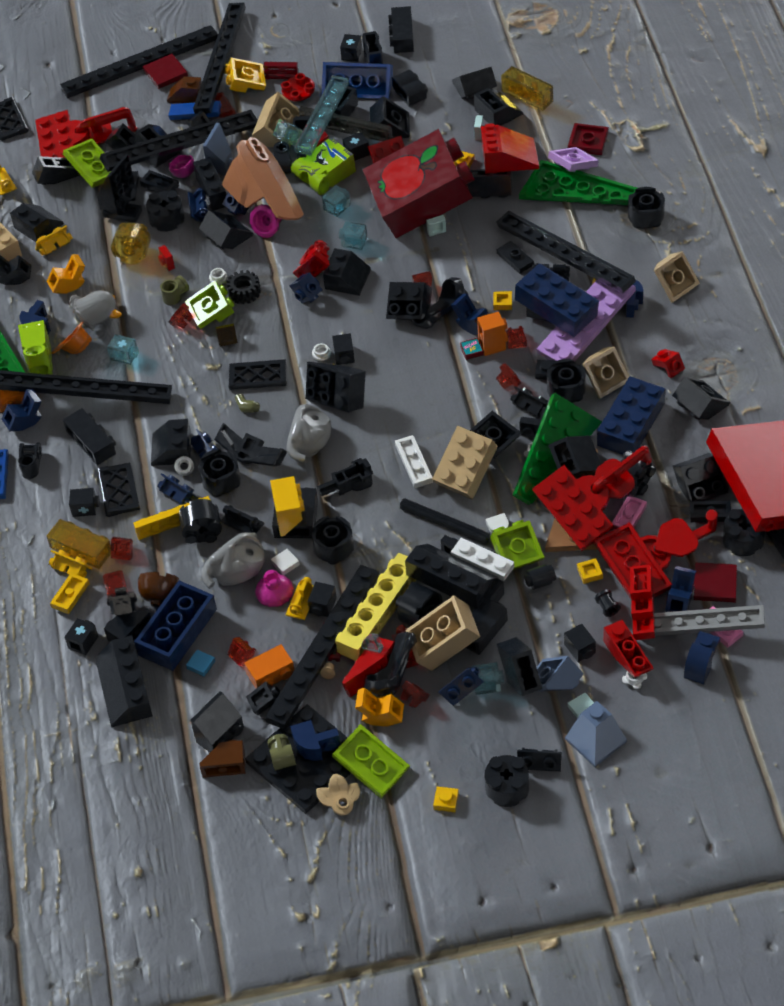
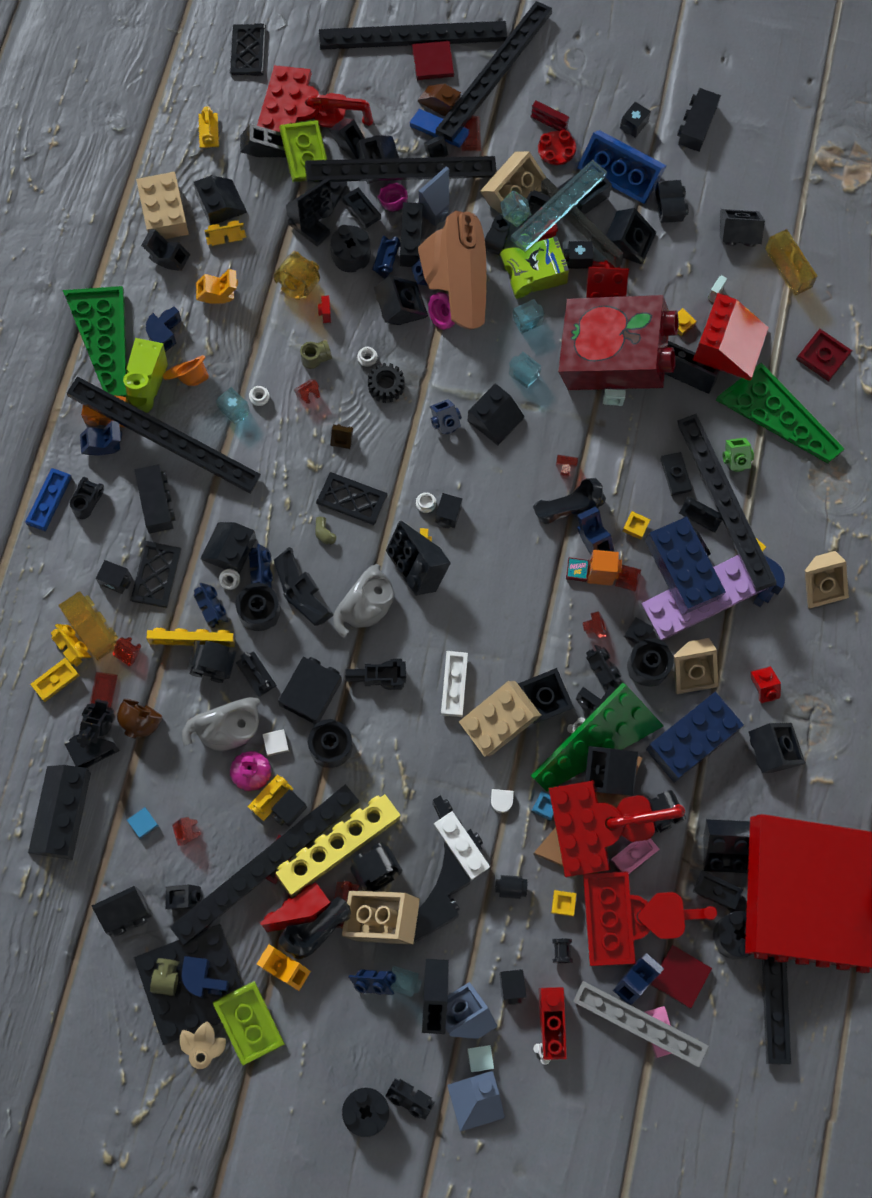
camera: 15 degrees right, 20 degrees up
black brick [65,618,99,655] -> none
light grey hair [69,290,122,331] -> none
dark blue brick [134,580,217,671] -> none
lime plate [185,281,235,329] -> none
reddish brown slope [199,740,246,778] -> none
yellow plate [224,58,266,93] -> none
orange brick [244,644,295,688] -> none
yellow slope [270,476,305,536] -> none
red piece [293,240,330,278] -> none
tan piece [320,662,335,679] -> none
black brick [362,31,383,64] -> none
clear light blue tile [362,633,384,653] -> none
black slope [386,282,432,320] -> none
black axle [400,498,490,544] -> none
clear red tile [401,680,430,708] -> none
black slope [405,544,499,609] -> none
yellow plate [433,786,459,812] -> none
black slope [474,88,523,126] -> none
lime plate [490,520,545,570] -> none
lavender plate [548,147,599,172] -> none
black brick [628,187,665,228] -> none
red slope [630,564,655,640] -> none
dark blue brick [684,631,720,685] -> none
none -> white plate [249,386,270,406]
none -> dark azure tile [532,791,554,821]
none -> bright green brick [722,438,754,472]

